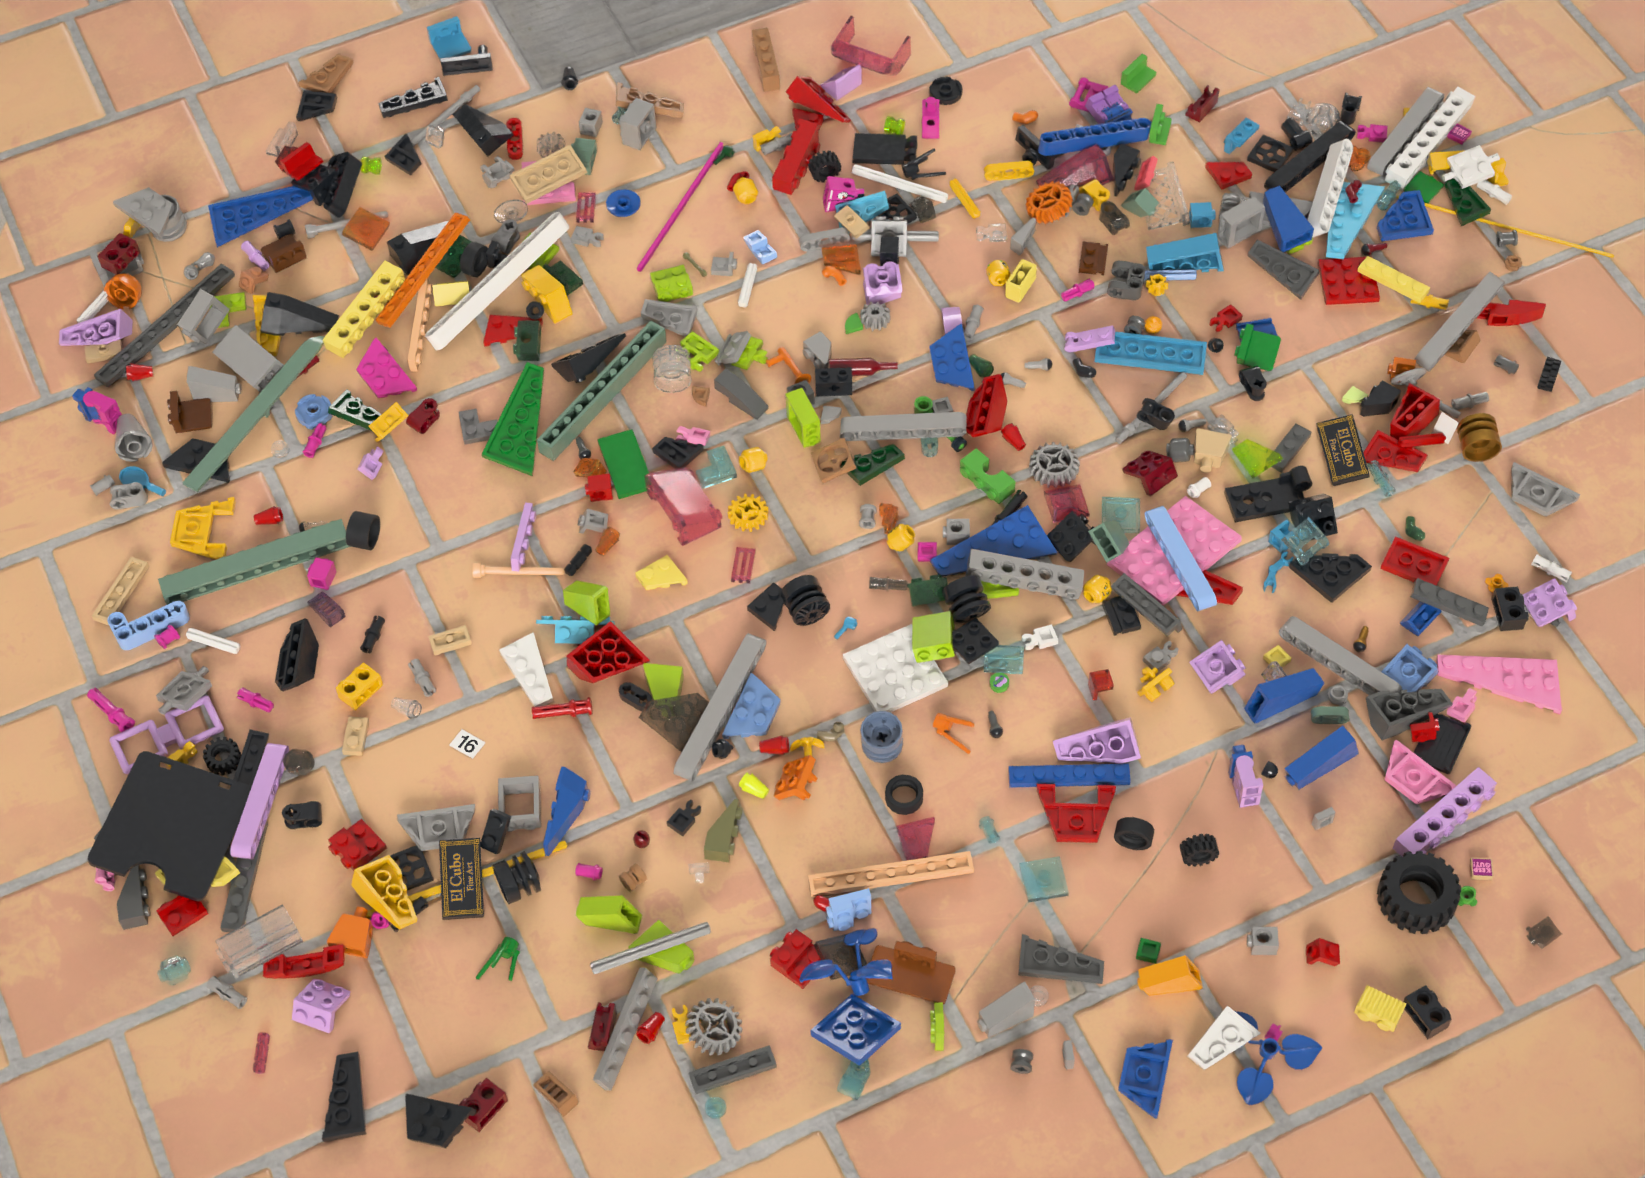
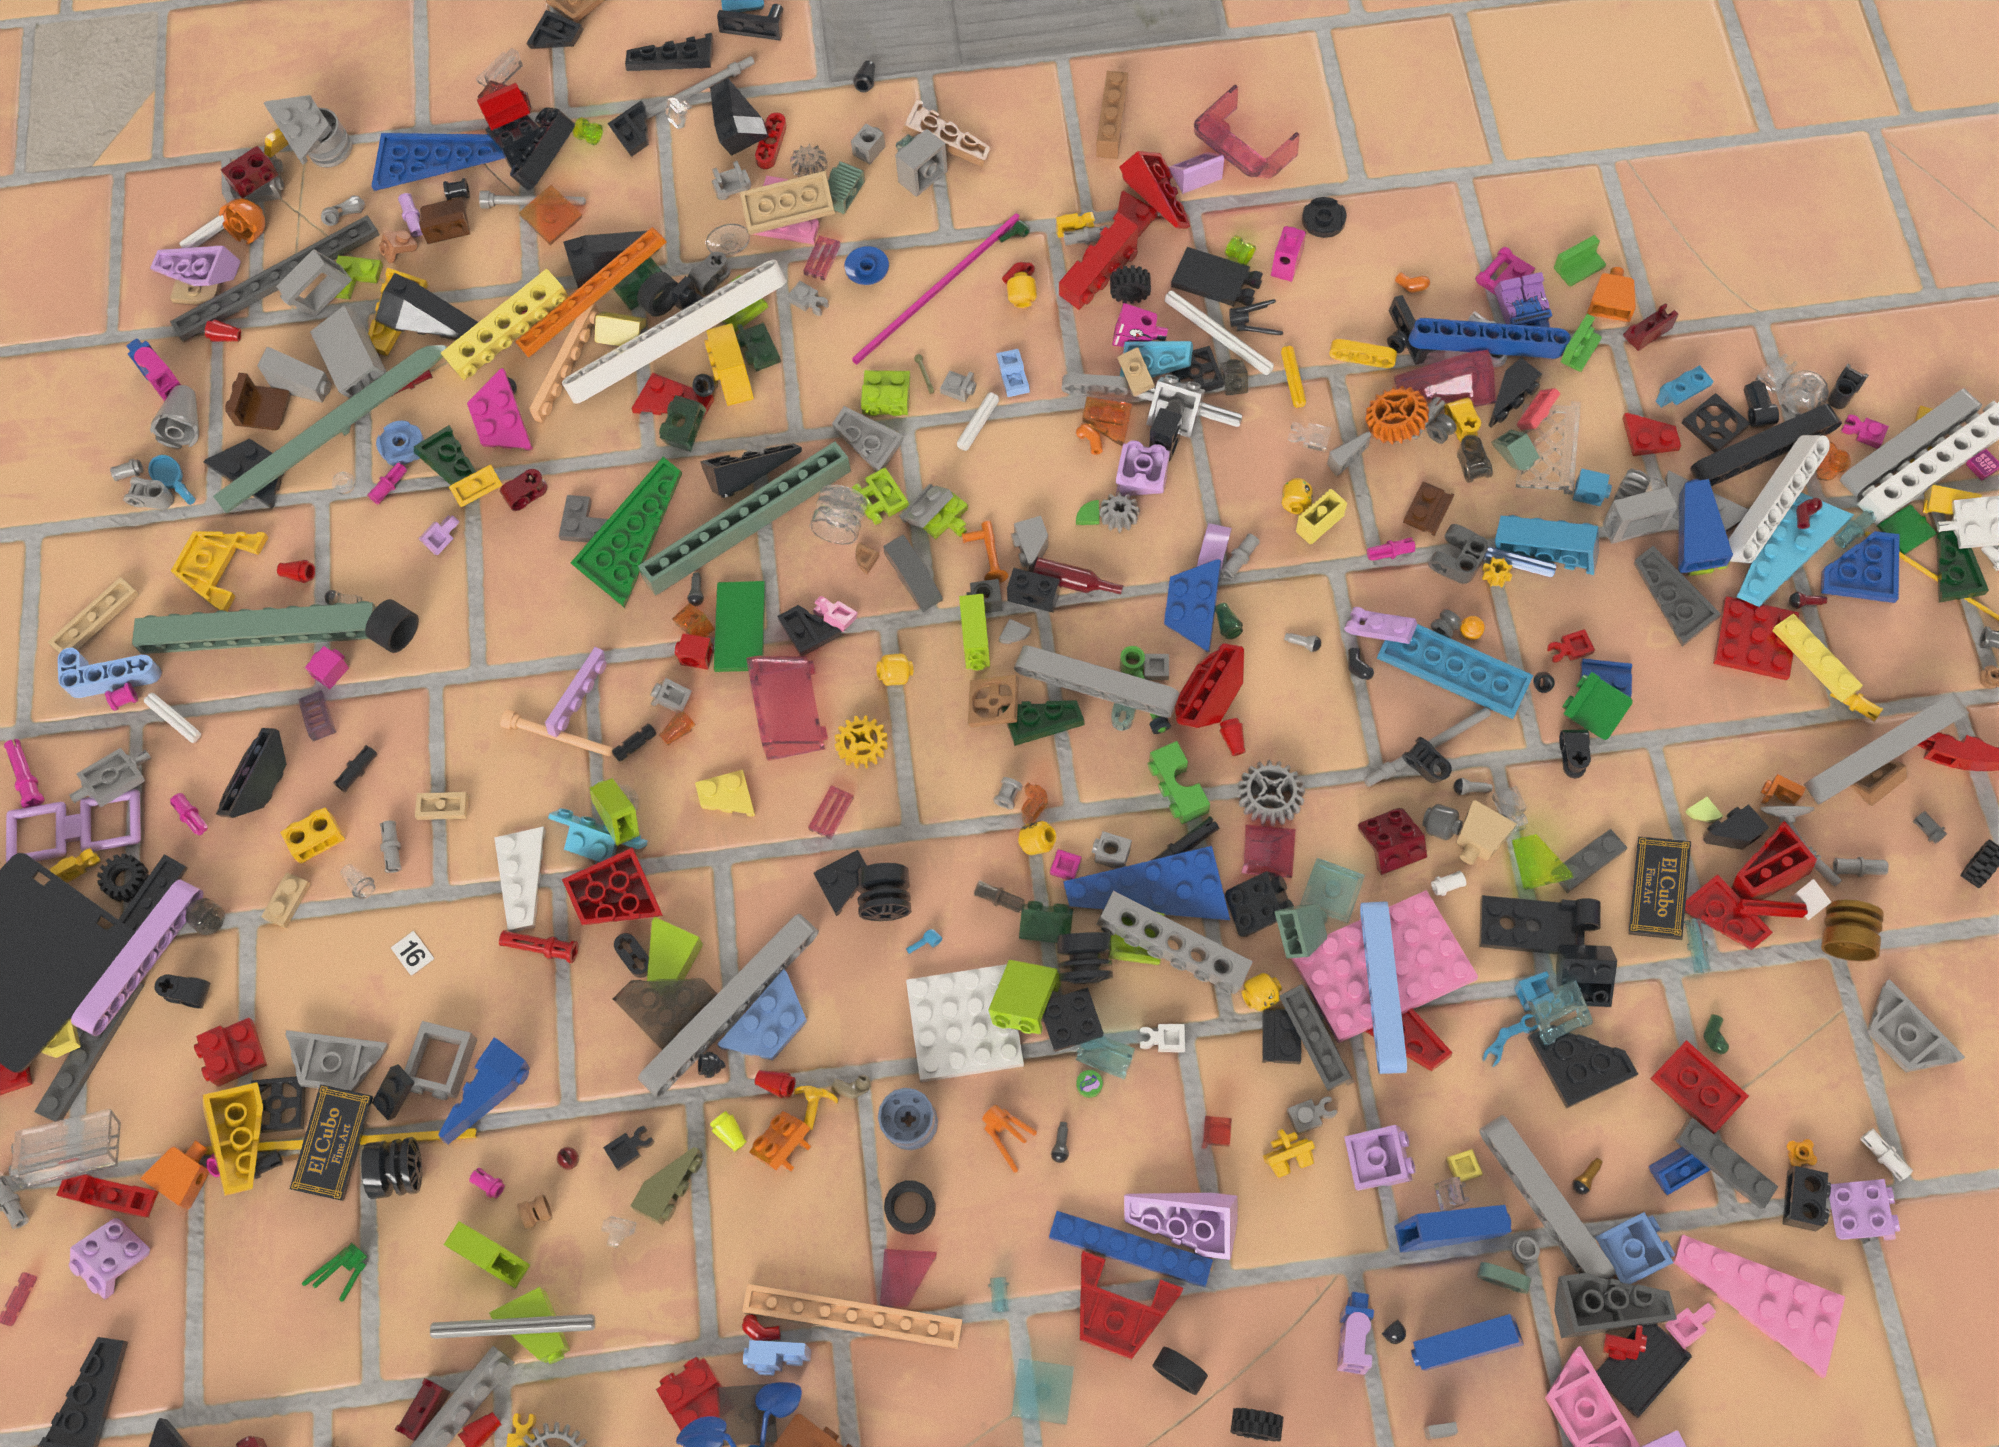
camera: 20 degrees right, 10 degrees up
clear light blue plate [696,446,737,489] -> none
light grey piece [1000,372,1026,388] -> none
none -> orange torso [1587,267,1636,322]

